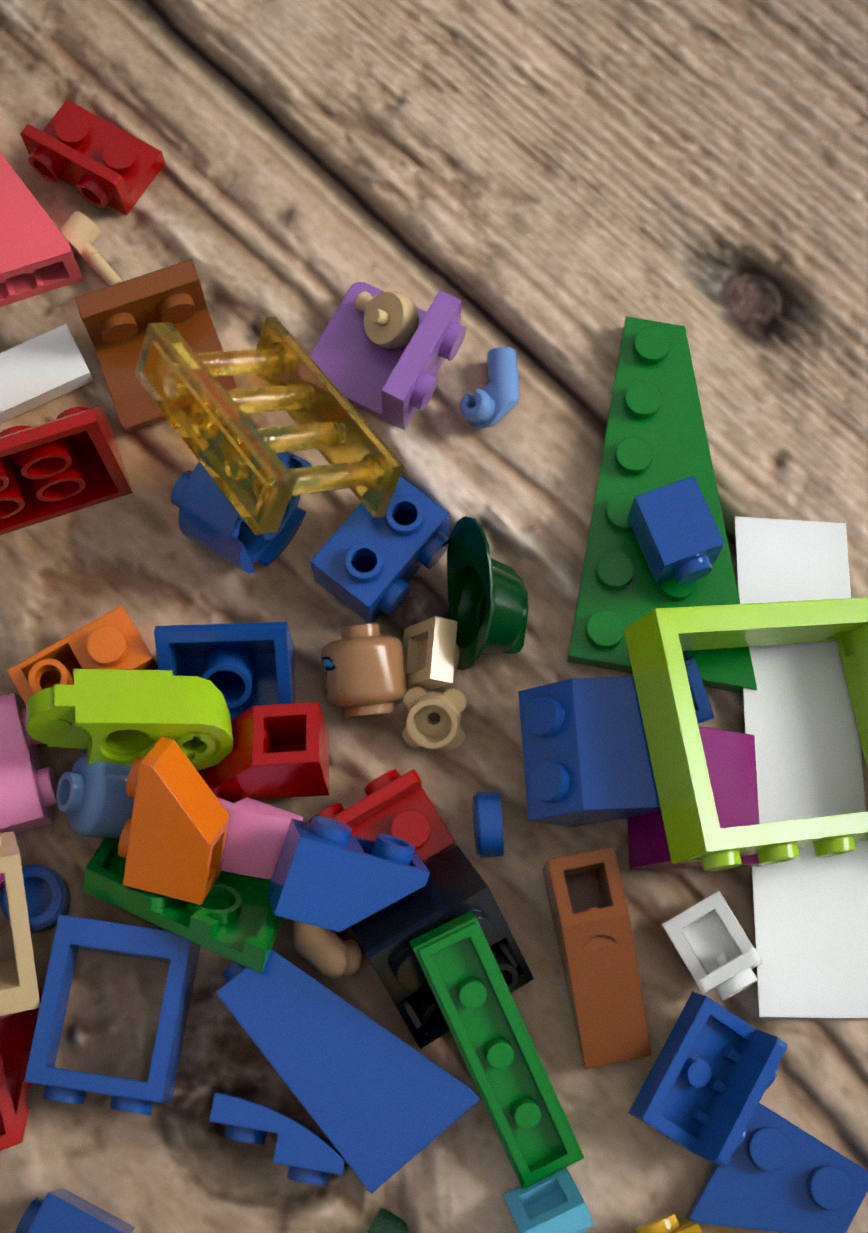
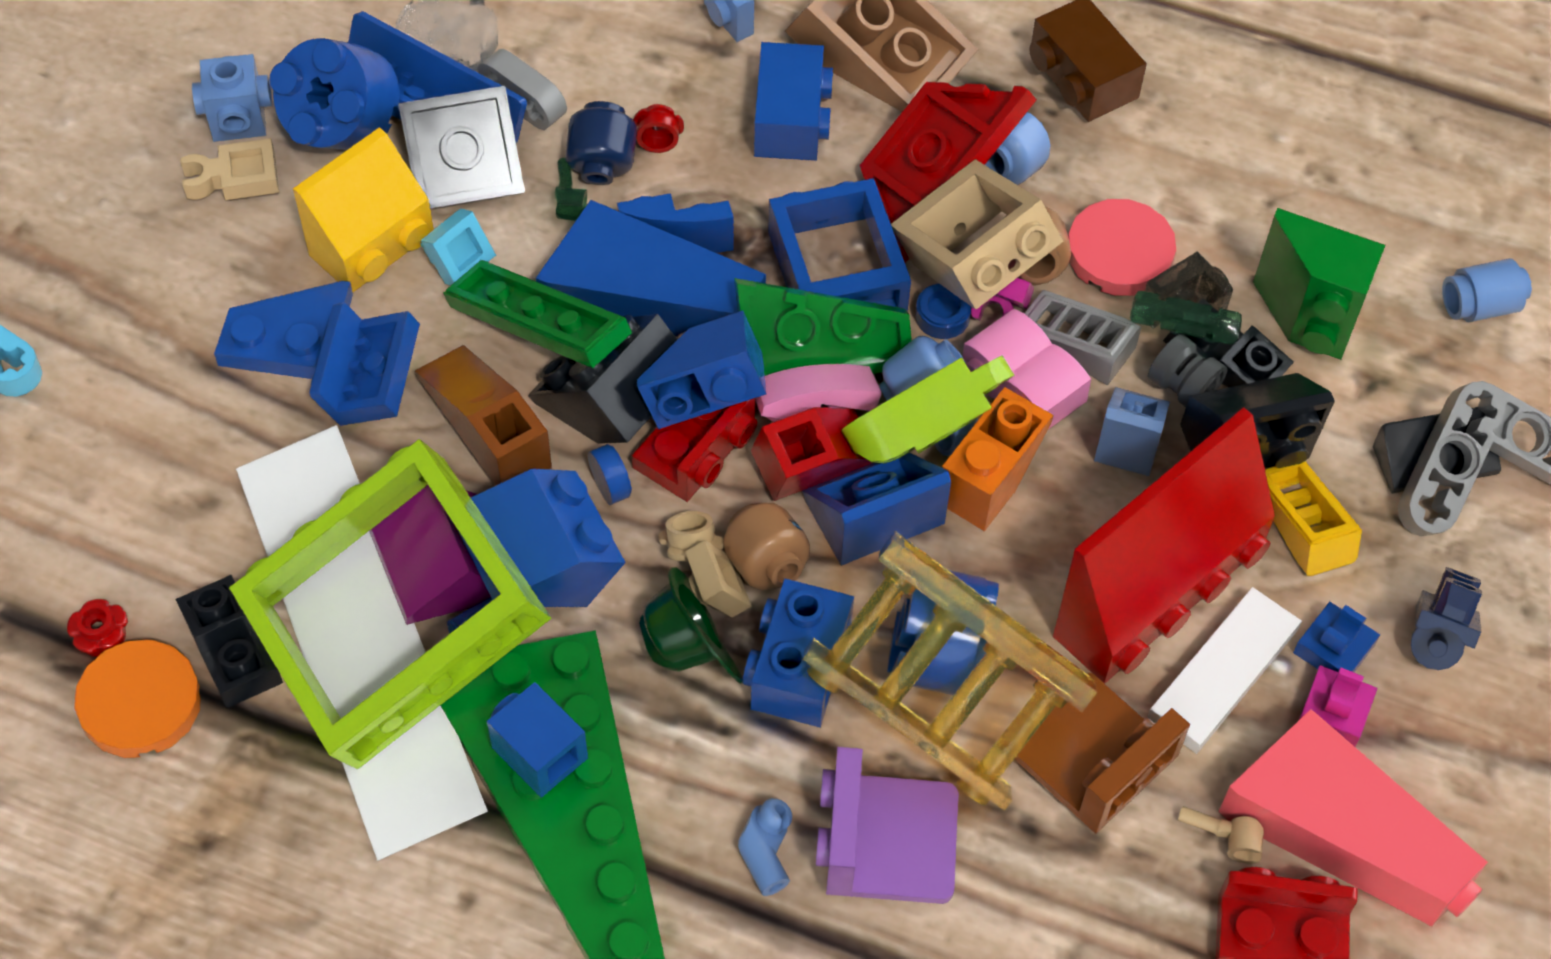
camera: 155 degrees right, 15 degrees down
orange slope [118,736,230,905] -> none
tan piece [355,291,419,349] -> none
white bracket [662,891,763,1001] -> none

